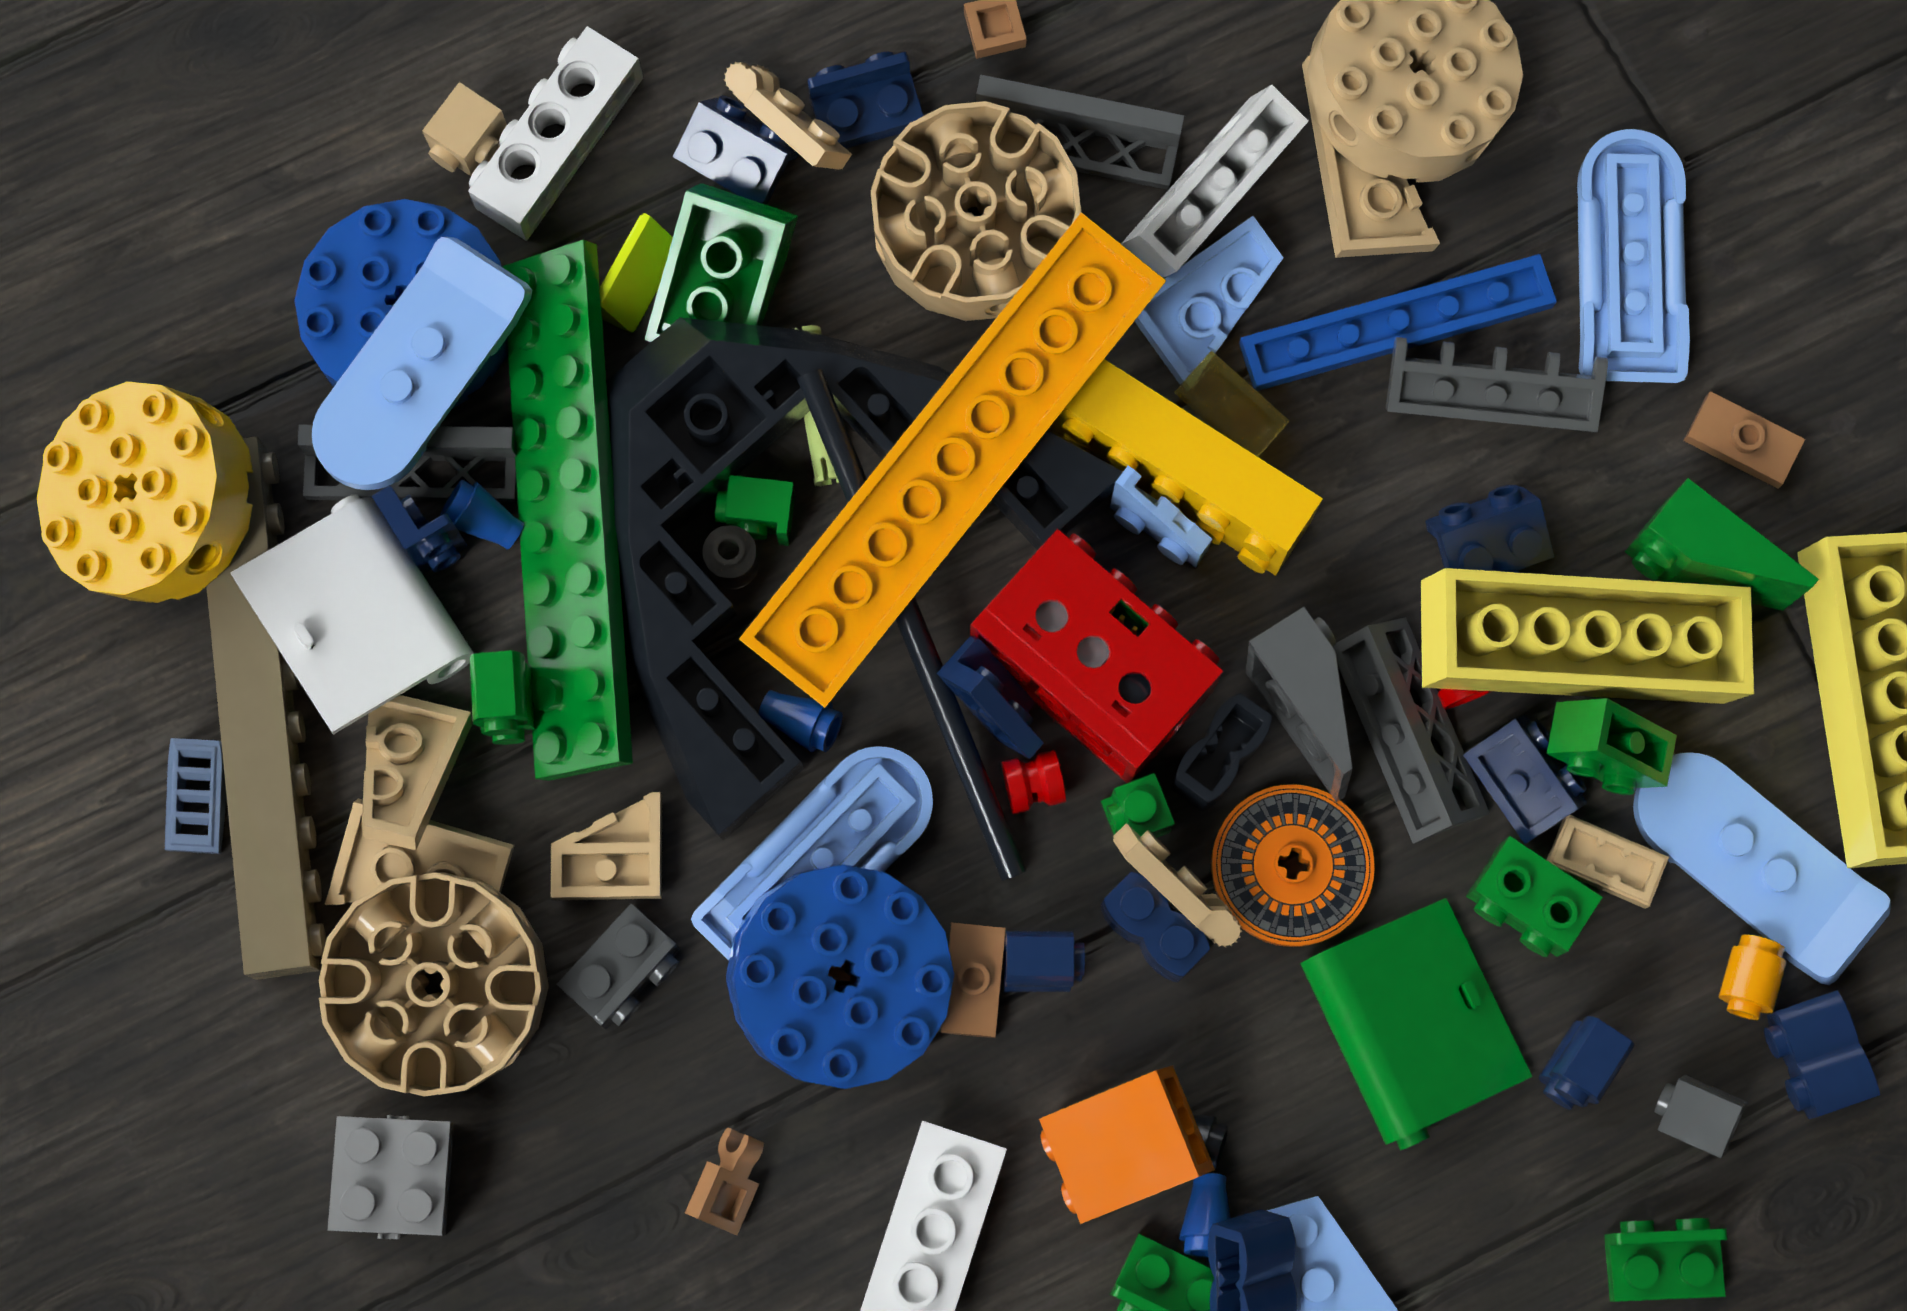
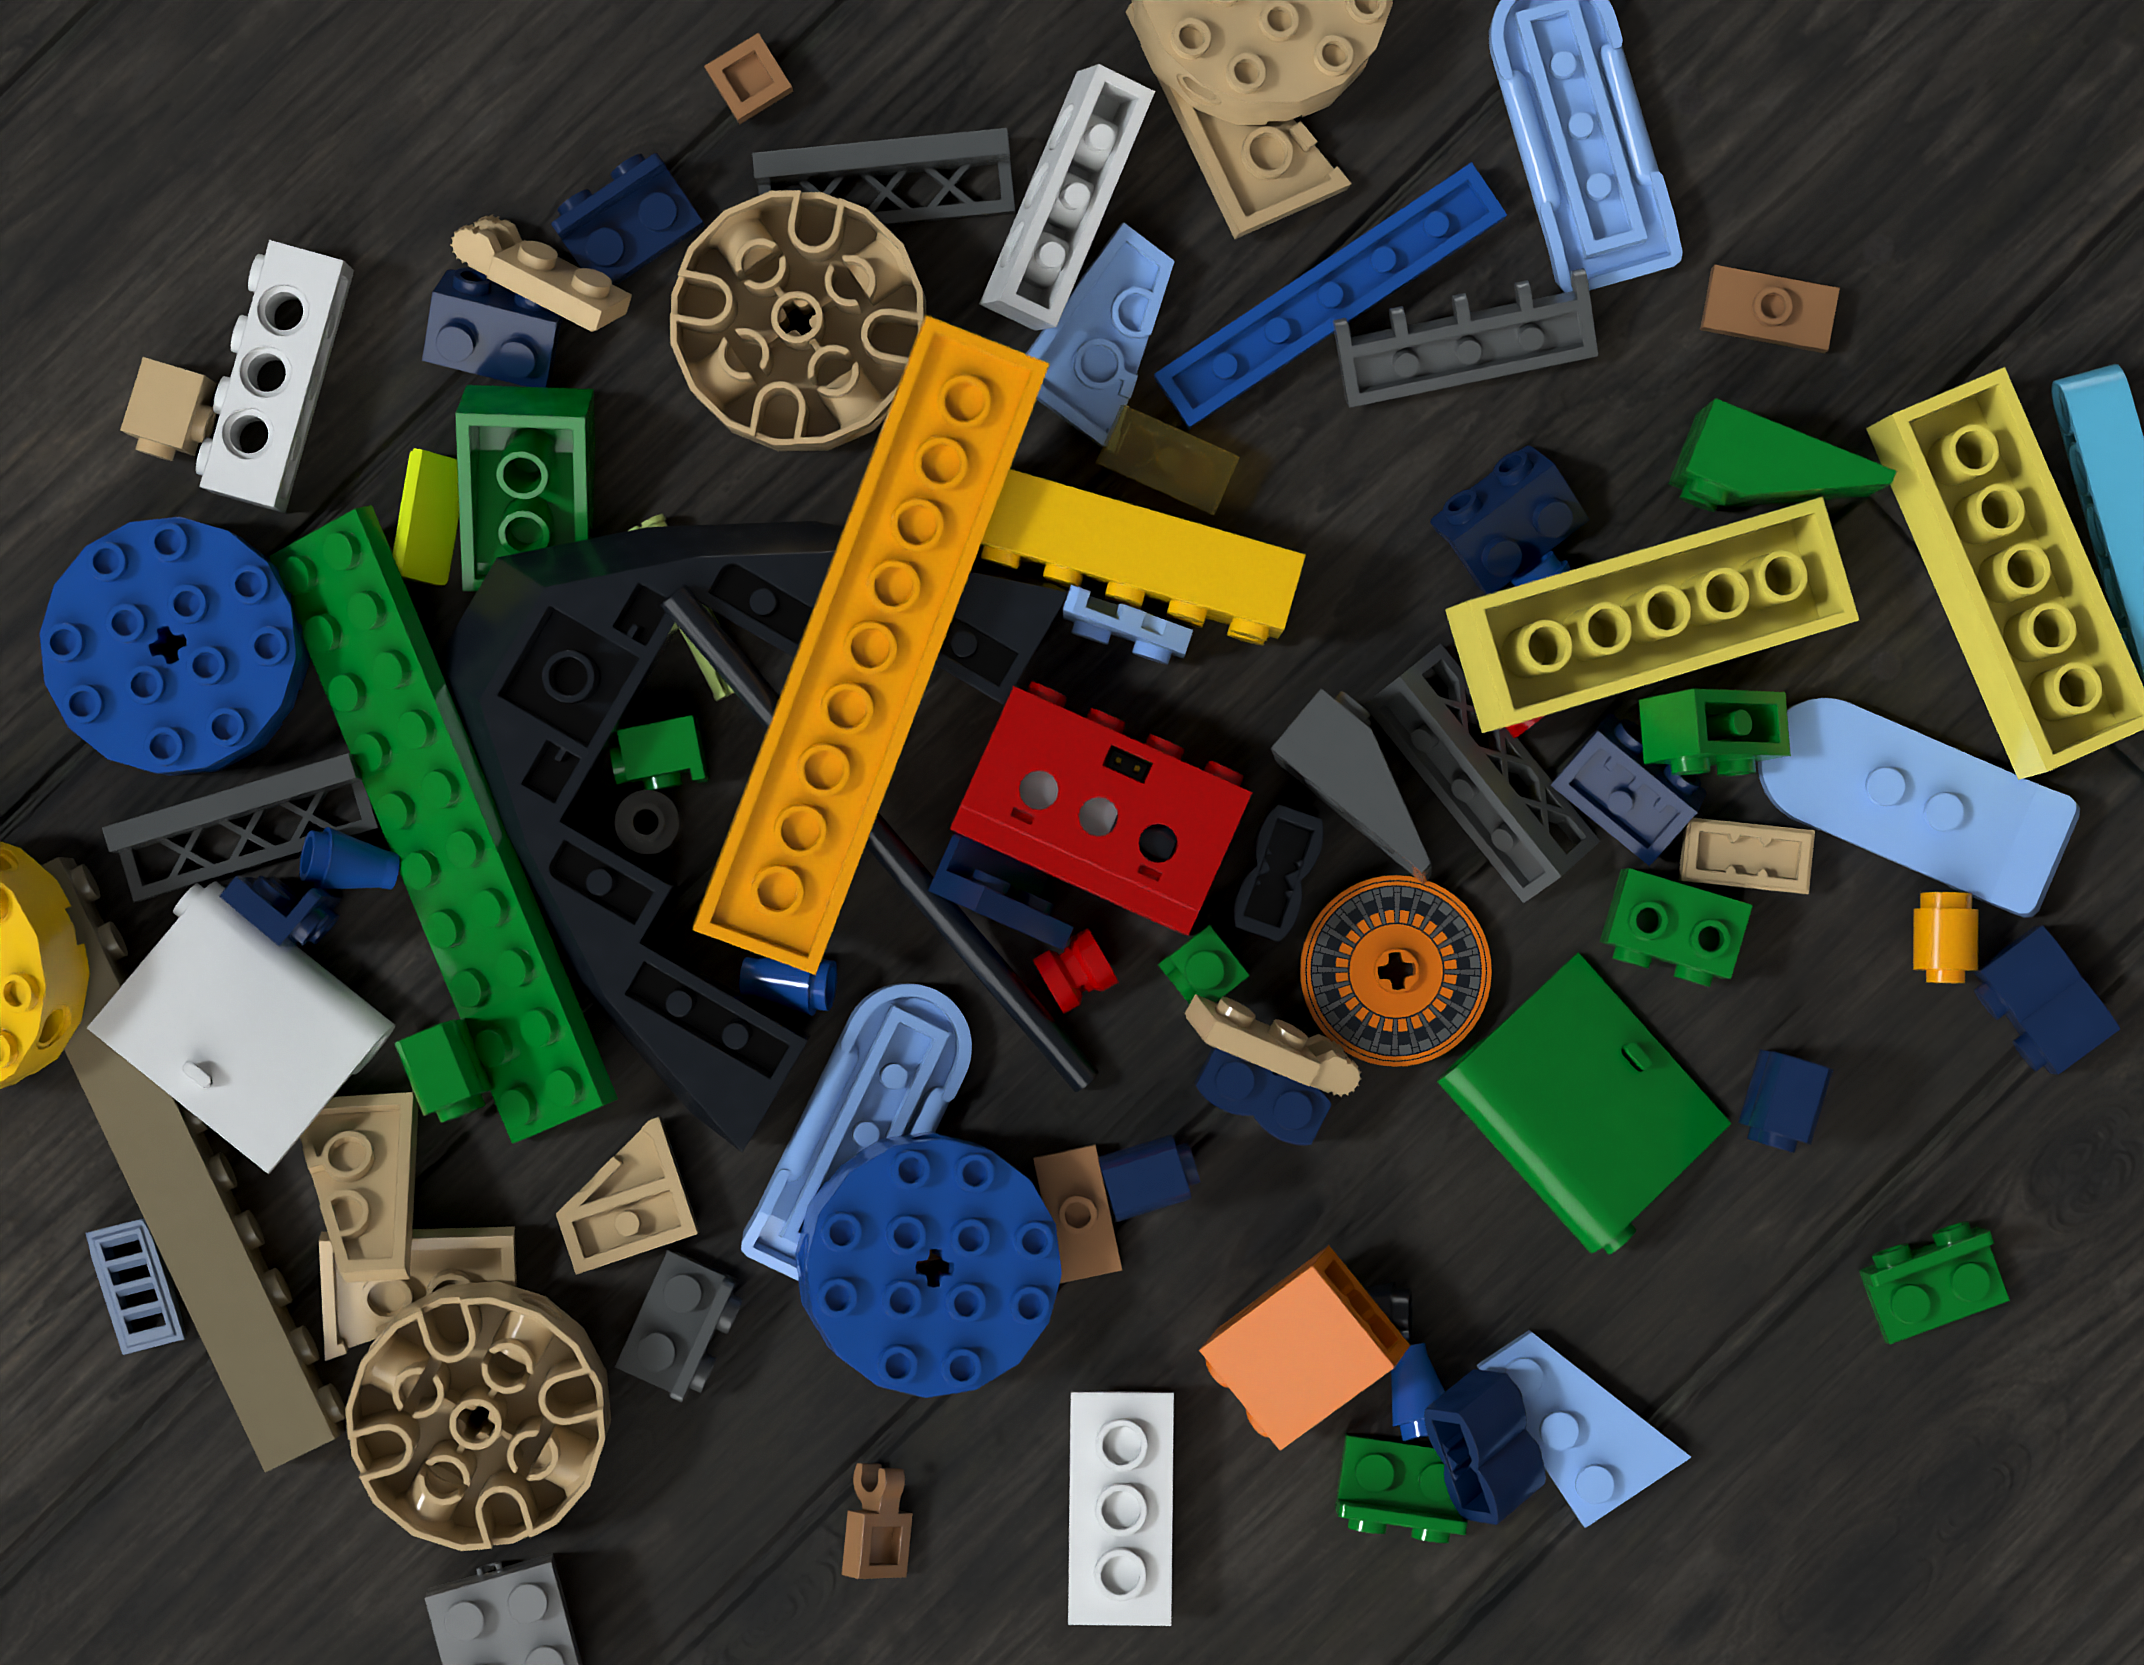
camera: 15 degrees left, 10 degrees up
light blue piece [312,237,532,490] -> none
dark grey brick [1654,1075,1748,1158] -> none

